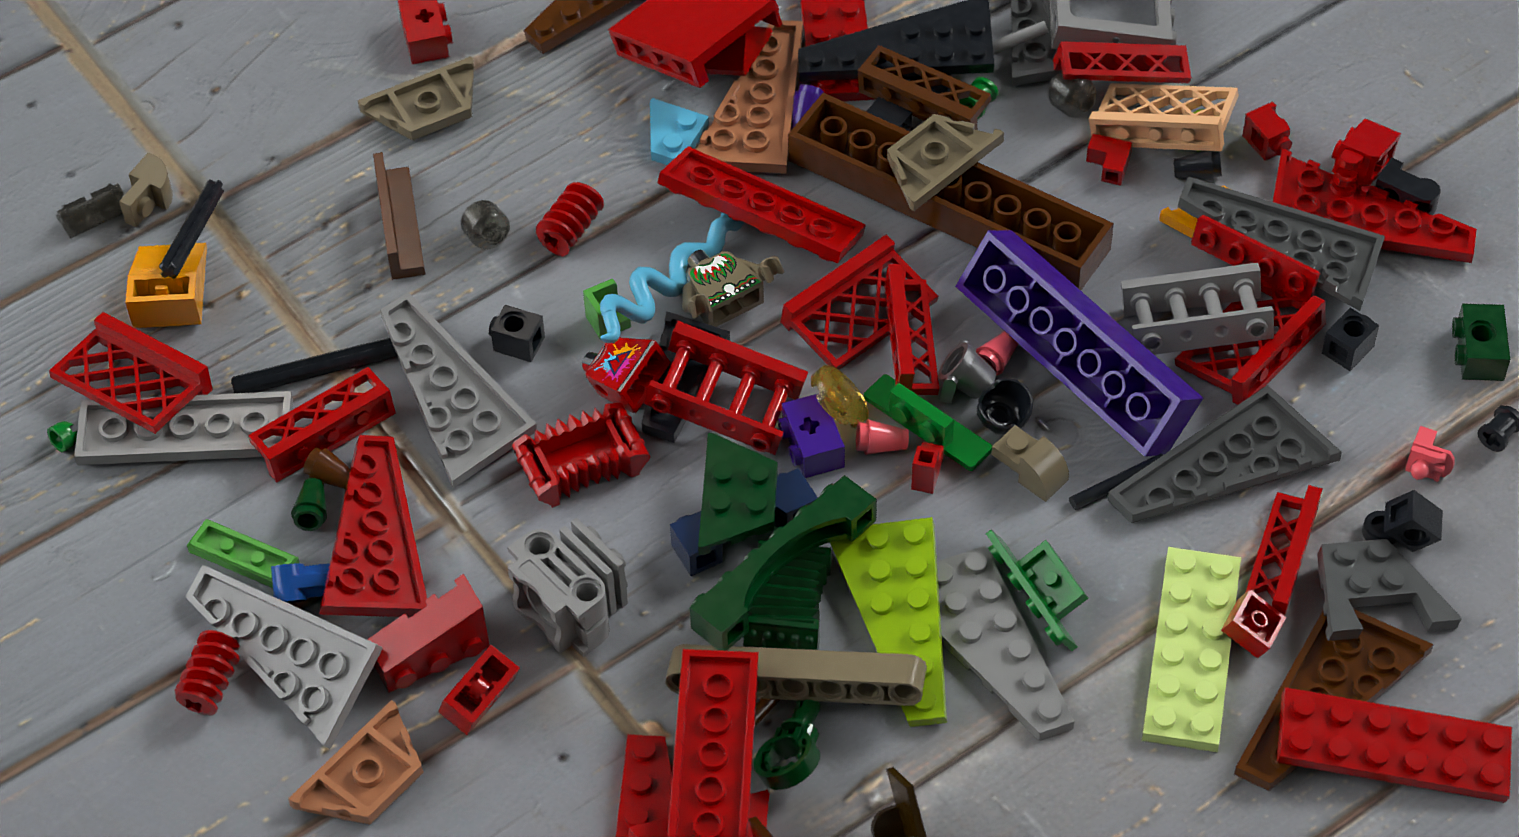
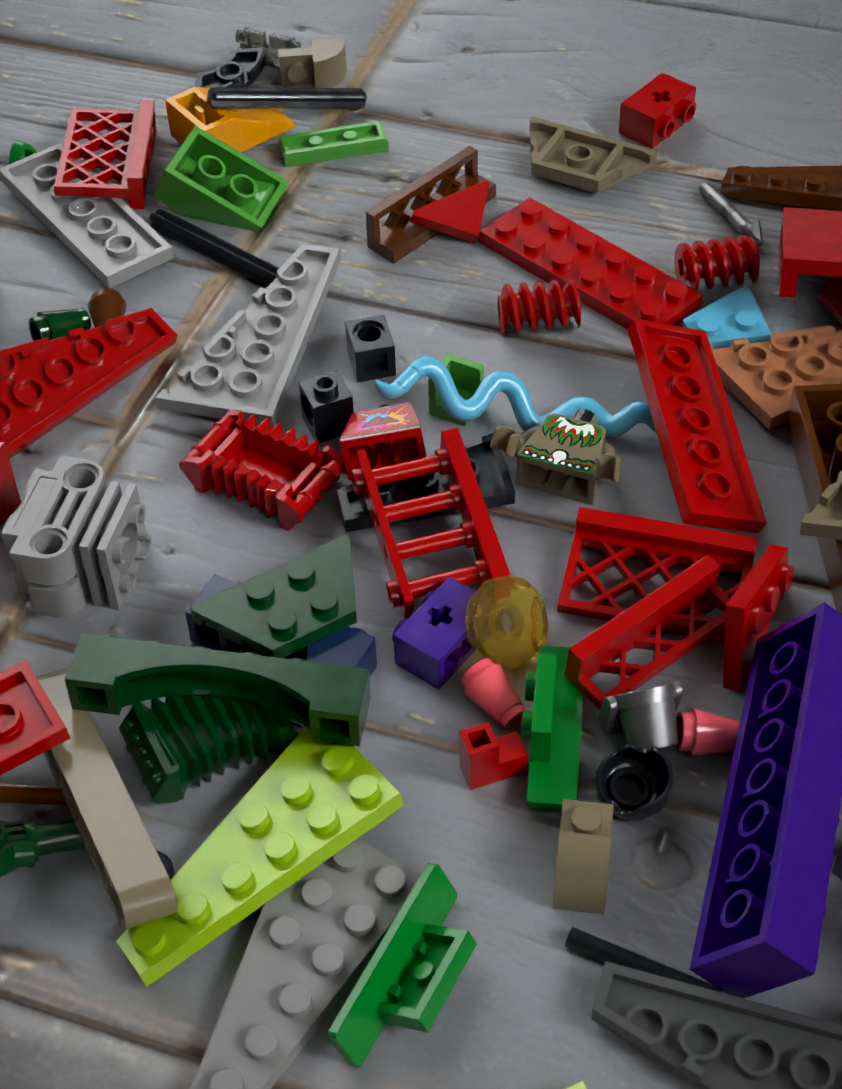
camera: 55 degrees right, 5 degrees down
red fence [248,367,396,483] -> none
clear smoke head [460,200,510,250] -> none
none -> bright green slope [153,126,289,232]
none -> black tile [195,48,267,88]
none -> bright green tile [278,121,389,167]
none -> black brick [299,370,354,444]
none -> red tile [410,180,490,243]
none -> red plate [480,197,703,329]
none -> red piece [675,235,760,291]
none -> flat silver piece [699,181,763,245]
none -> red wing [723,544,794,691]

